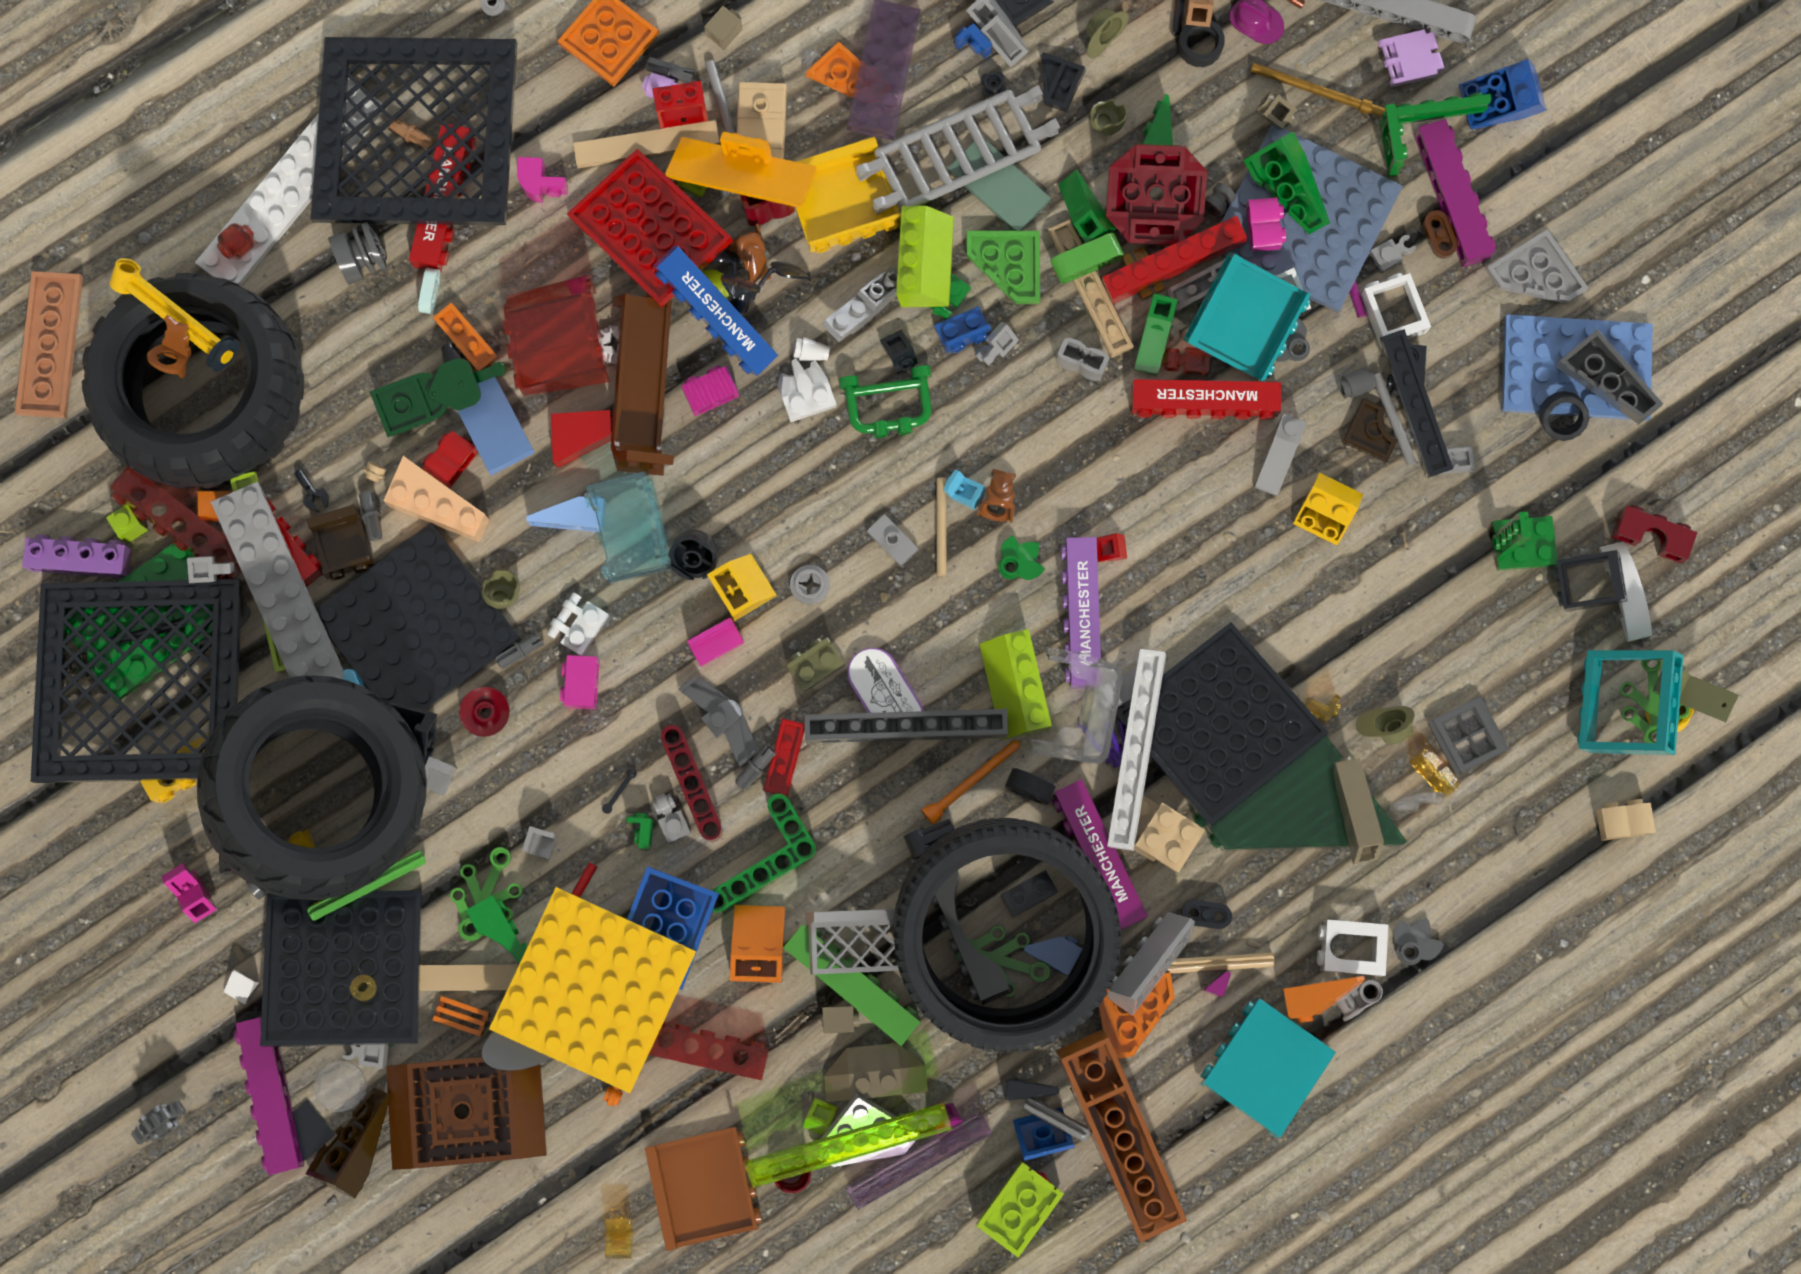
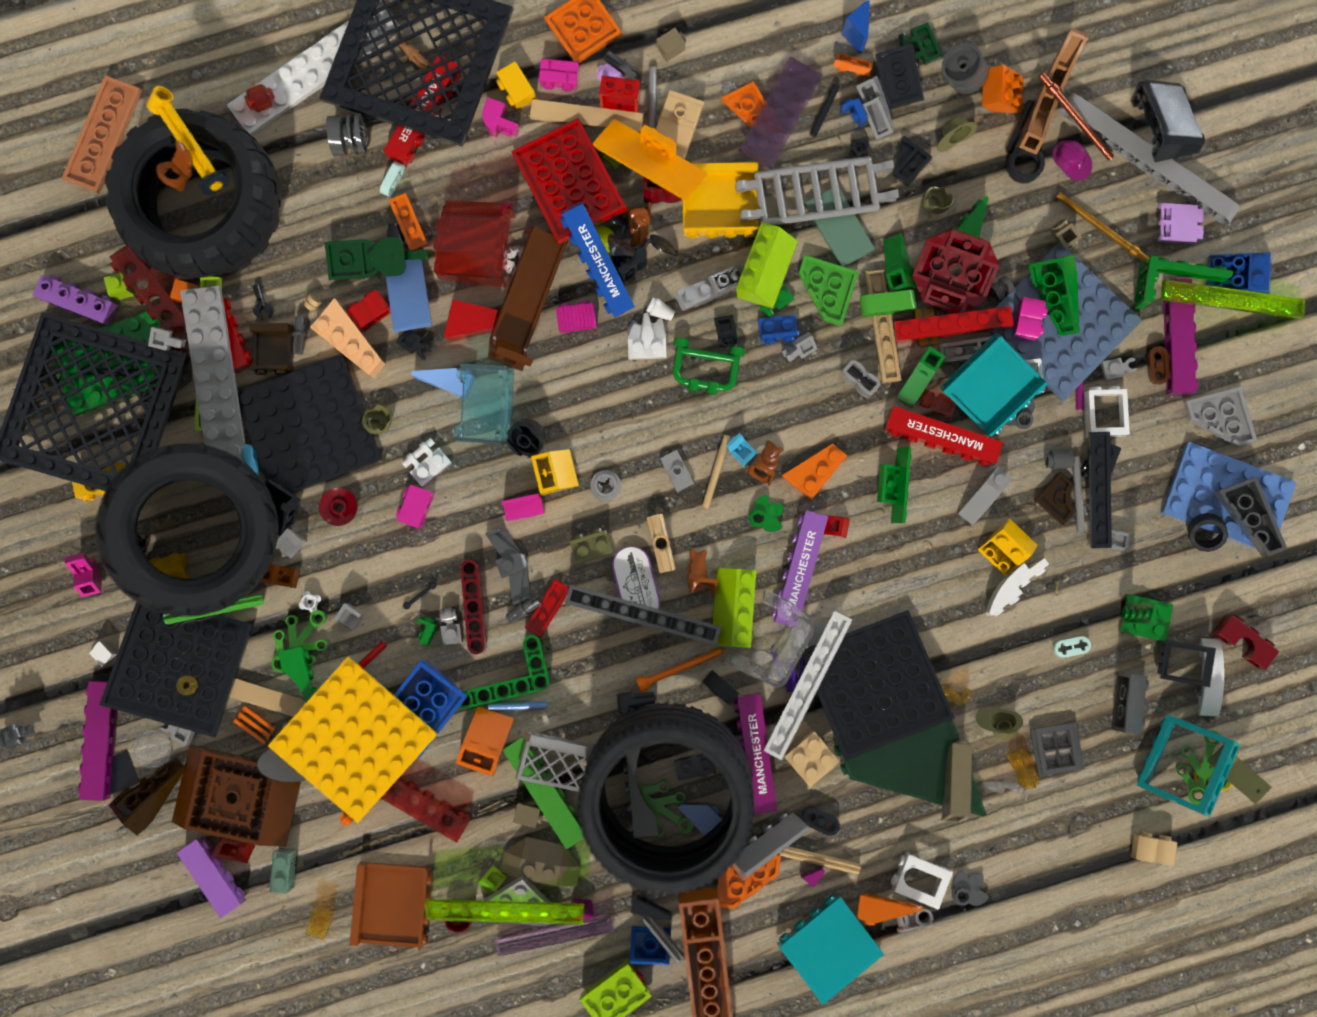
camera: 15 degrees right, 5 degrees up
dark grey axle [495,632,544,669] -> none
none -> medium lavender brick [177,836,246,918]
none -> clear red slope [212,837,255,863]
none -> reddish brown slope [260,564,300,588]
none -> sand green brick [270,848,298,893]
none -> white plate [299,591,321,613]
none -> black plate [396,330,432,360]
none -> medium blue bar [488,701,547,710]
none -> yellow brick [496,61,536,111]
none -> dark pink brick [539,58,579,92]
none -> black plate [617,247,647,284]
none -> tan piece [646,514,676,574]
none -> dark orange hair [686,549,718,594]
none -> orange wing [782,444,847,500]
none -> black bar [810,84,840,137]
none -> green bracket [877,447,912,524]
none -> white slope [985,558,1049,617]
none -> light aqua beam [1052,636,1091,658]
none -> dark grey slope [1112,672,1149,734]
none -> clear neon green plate [1161,280,1305,319]

